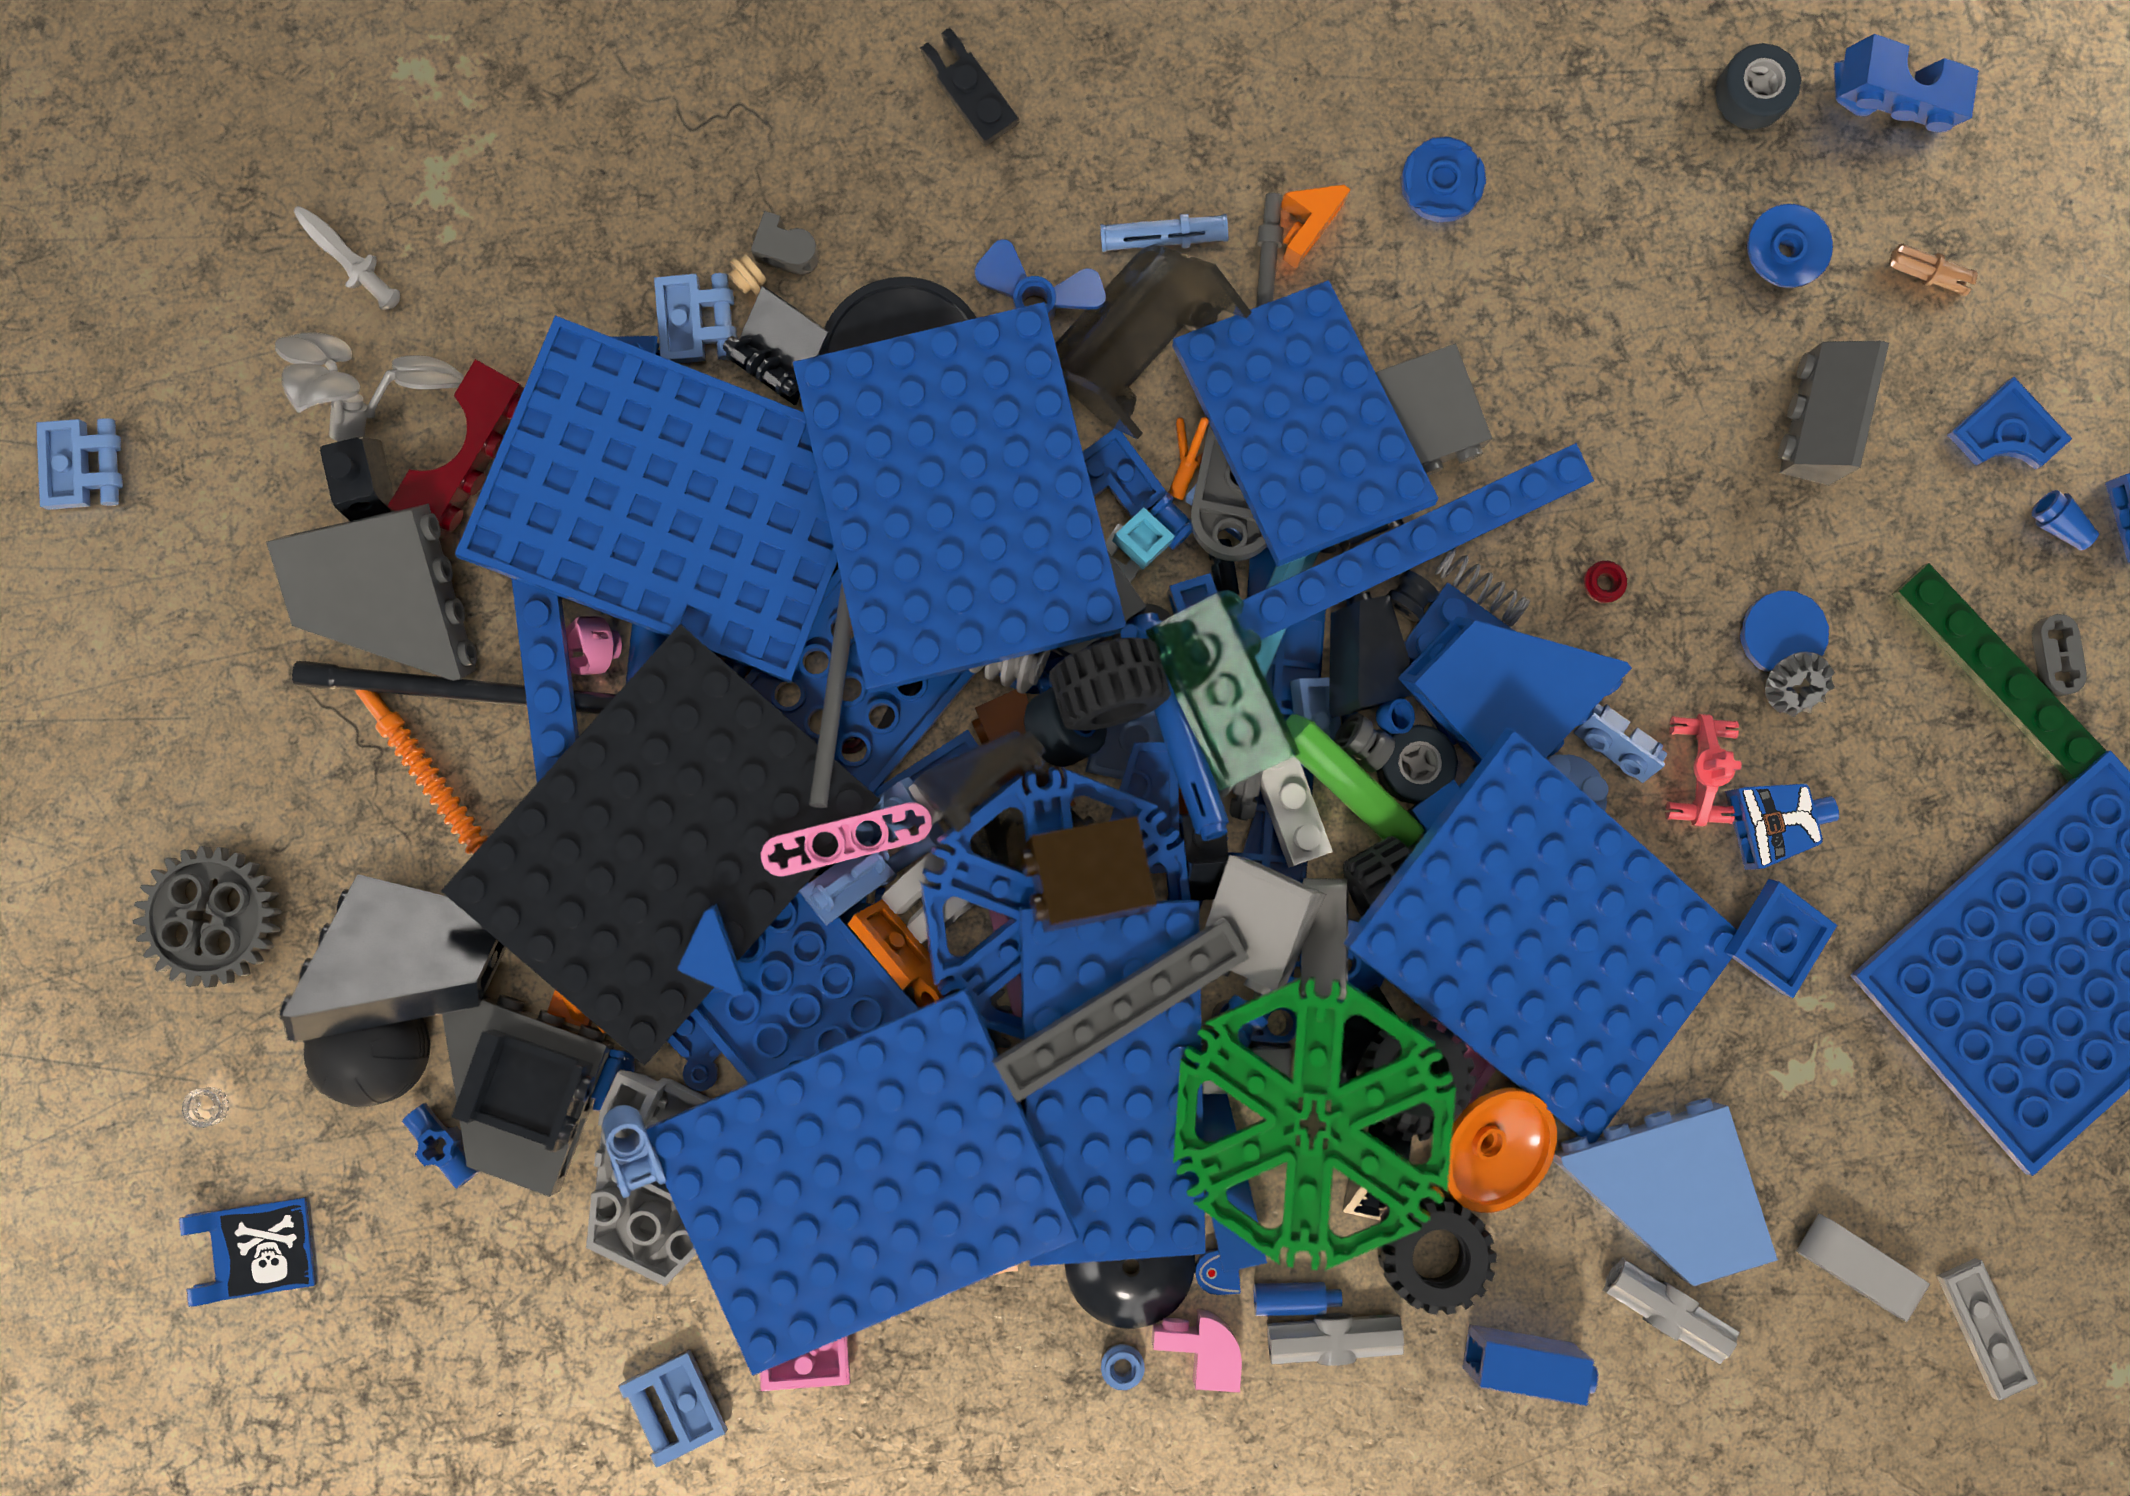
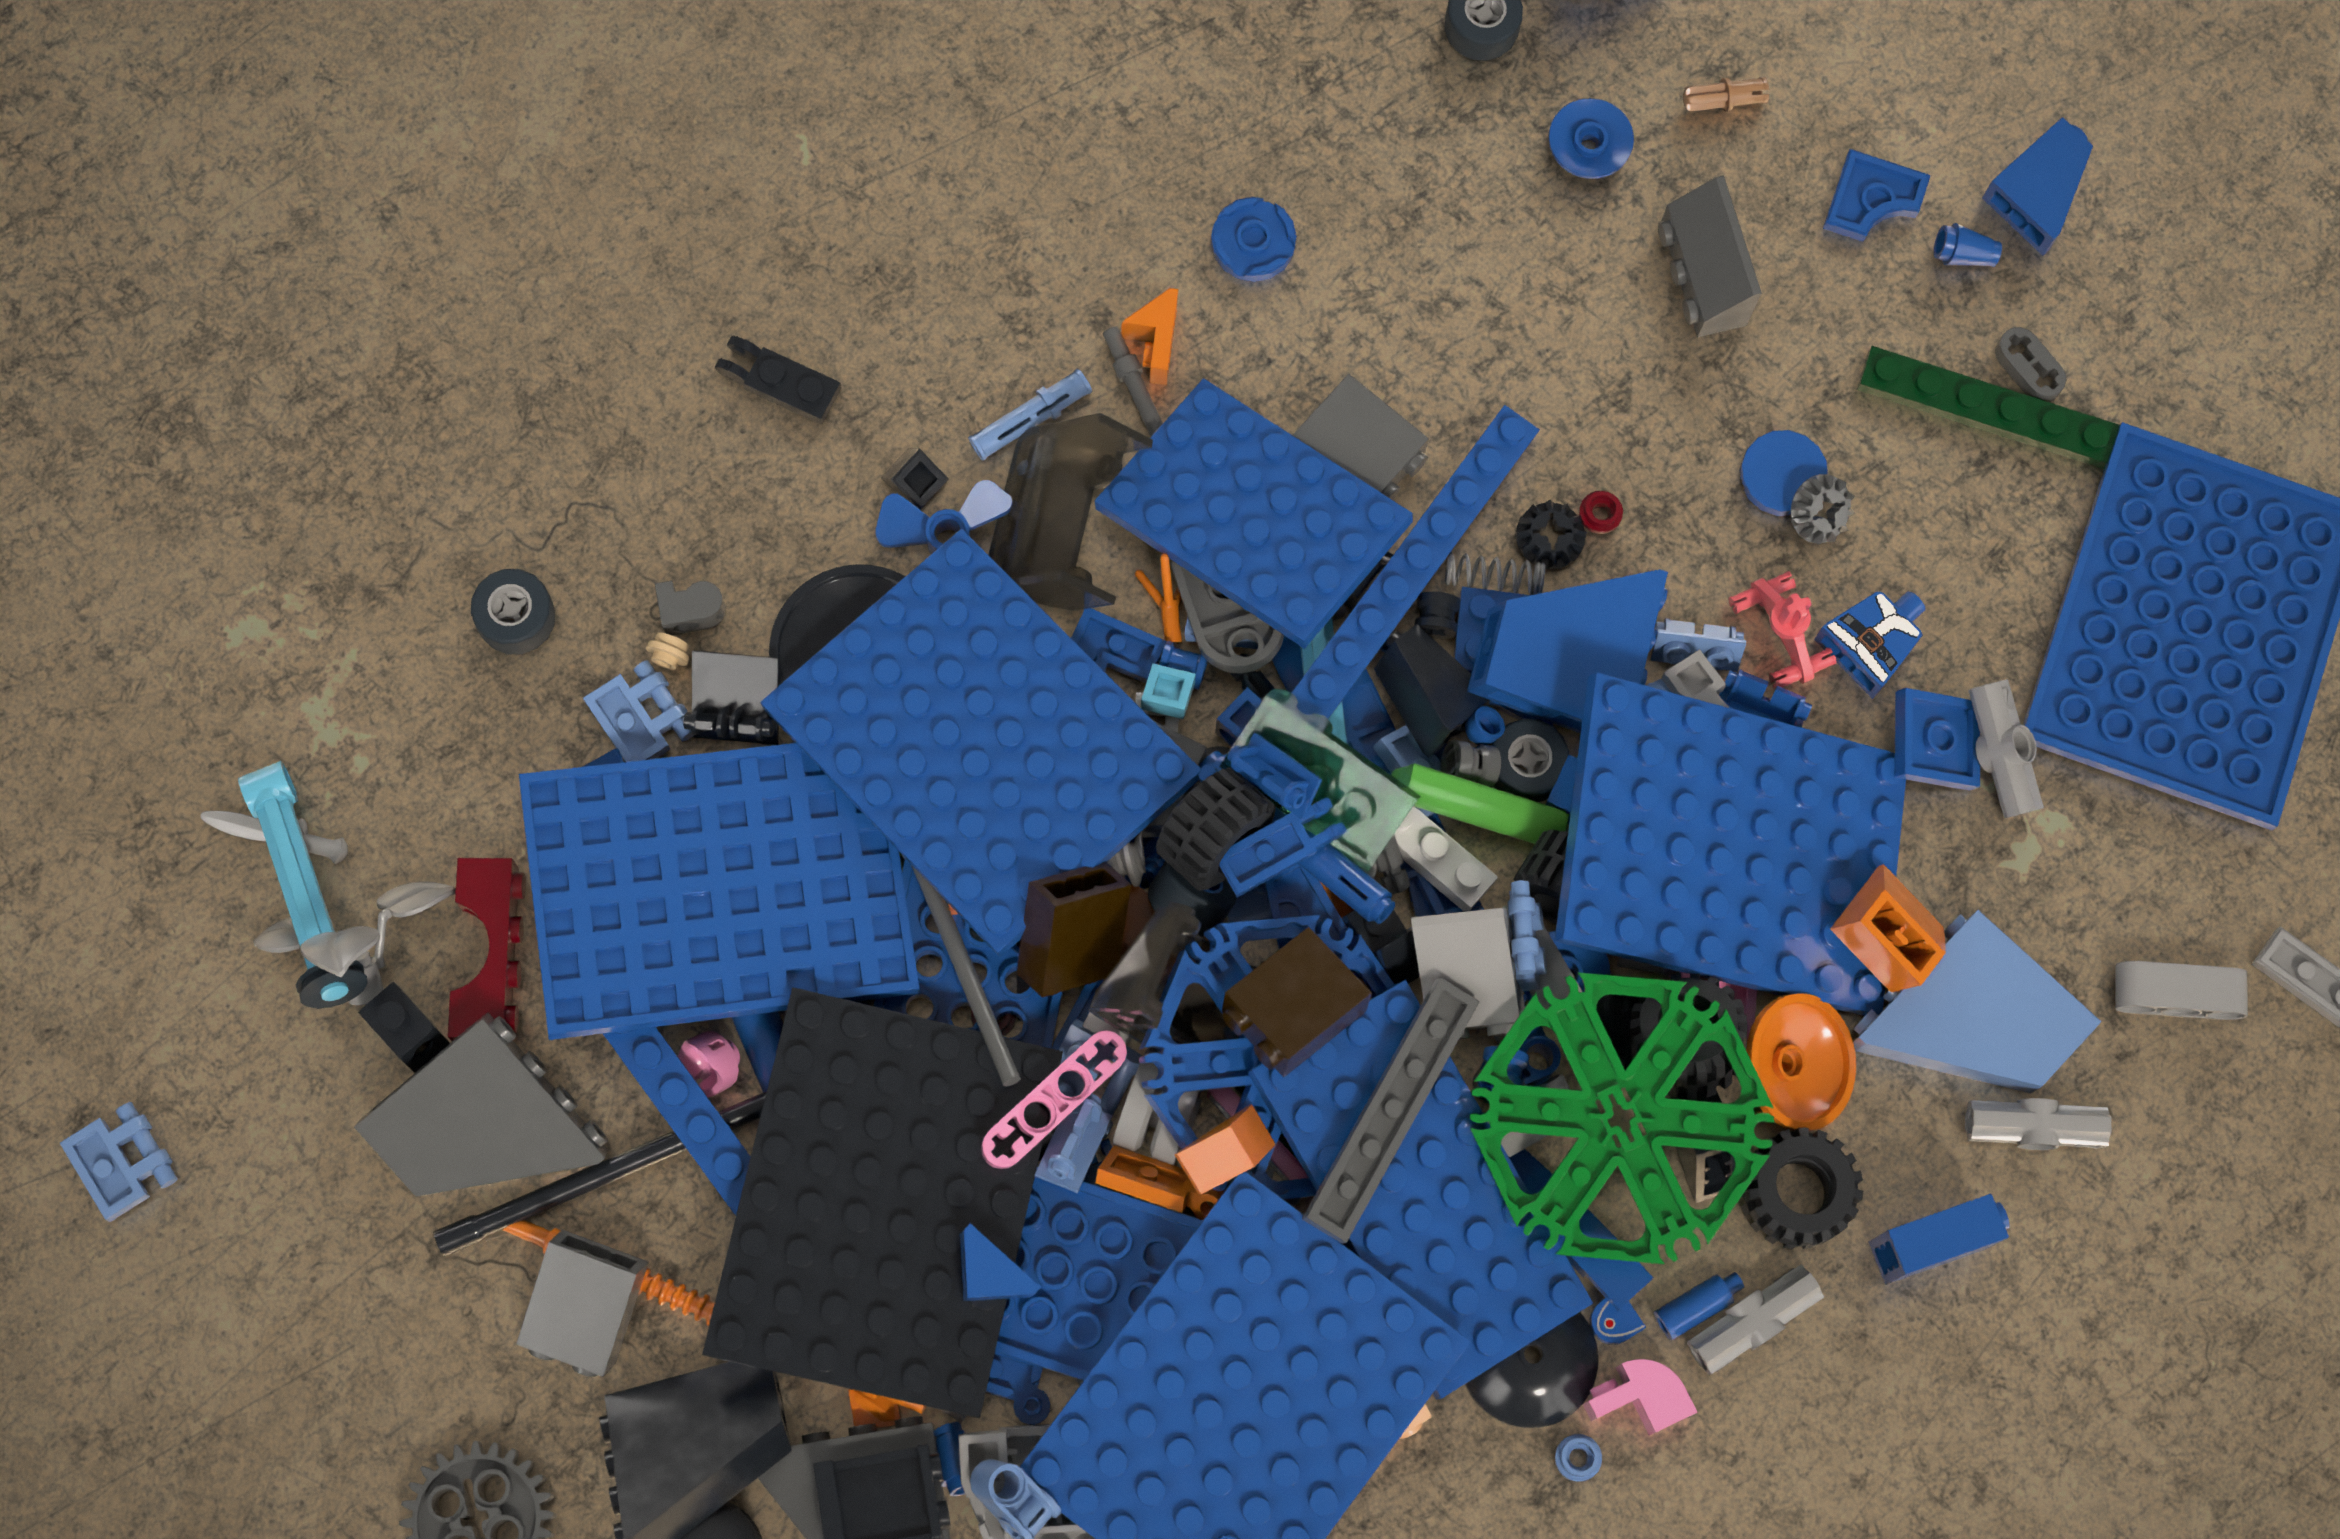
camera: 30 degrees left, 10 degrees down
none -> medium azure piece [238,761,368,1009]
none -> black wheel [471,569,555,654]
none -> brick [516,1229,649,1377]
none -> black slope [881,447,948,510]
none -> dark brown brick [1017,861,1131,998]
none -> orange slope [1174,1104,1276,1195]
none -> blue hinge [1219,797,1347,897]
none -> blue hinge [1227,733,1322,819]
none -> medium blue plate [1507,880,1547,991]
none -> black gear [1516,500,1587,569]
none -> light grey plate [1661,650,1729,708]
none -> blue hinge [1718,669,1812,728]
none -> orange slope [1830,864,1946,992]
none -> light grey piece [1969,679,2044,818]

